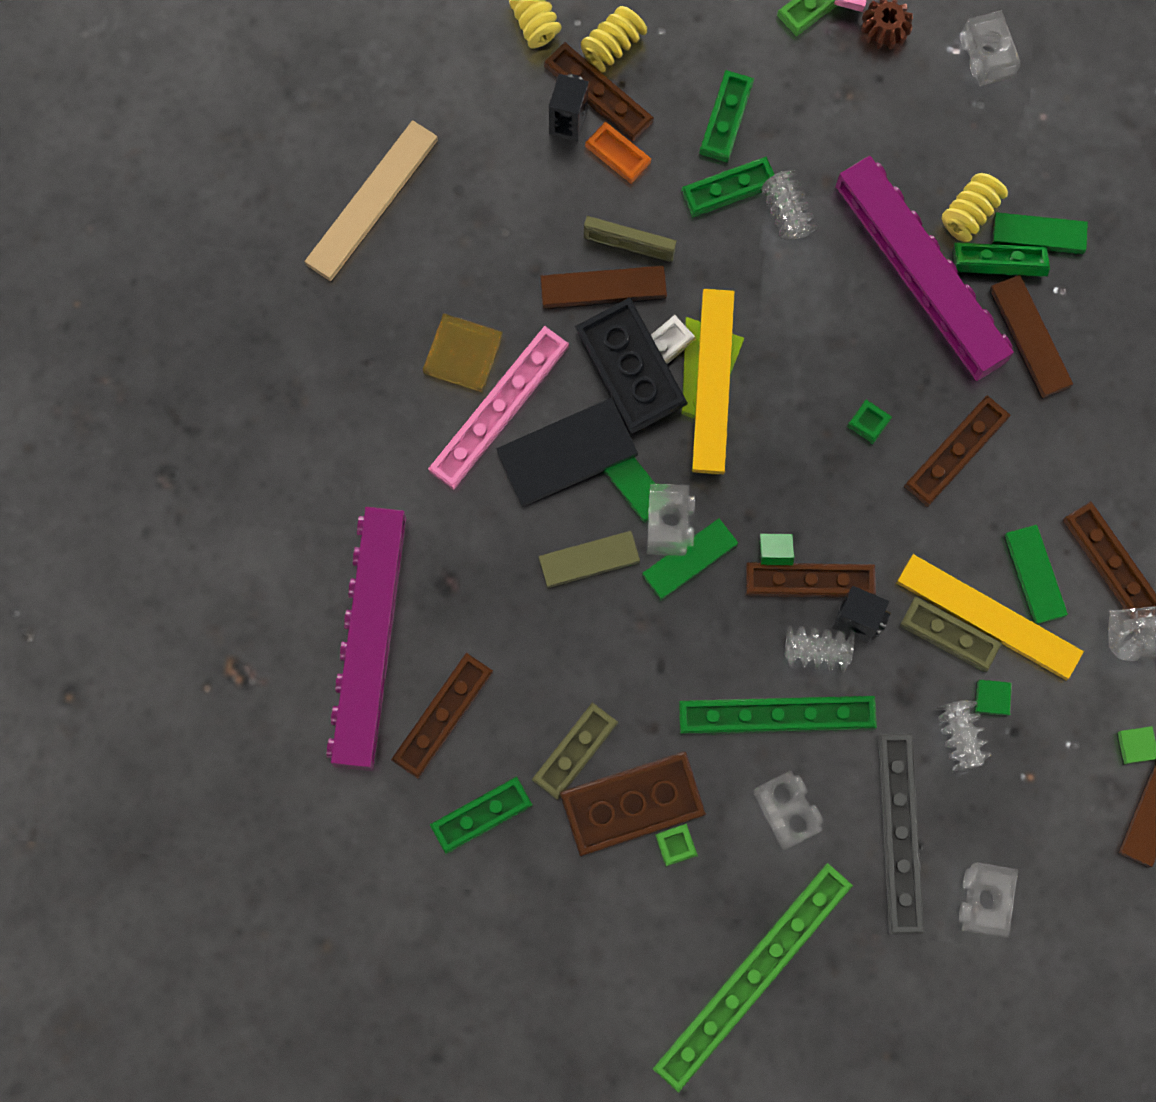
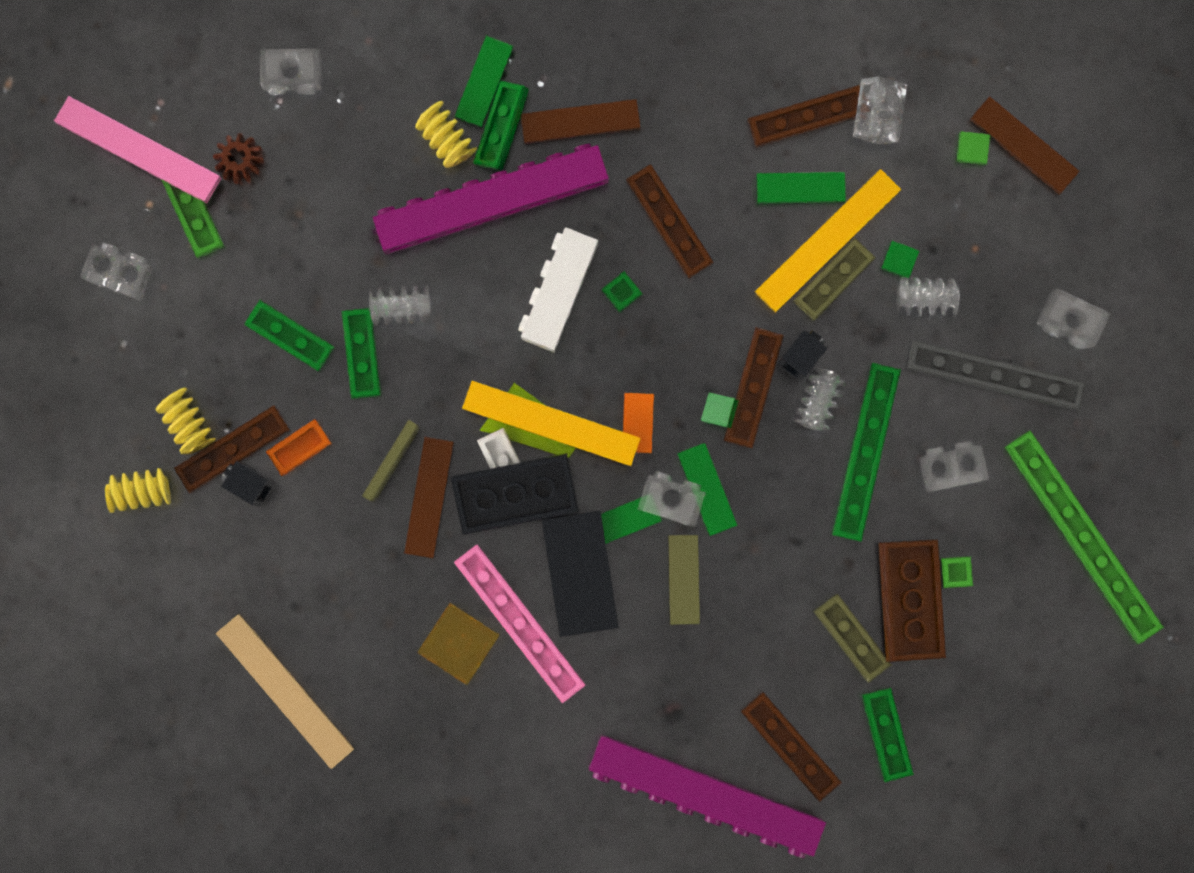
camera: 75 degrees left, 10 degrees up
none -> white brick [518,227,598,353]
none -> orange tile [623,393,654,453]

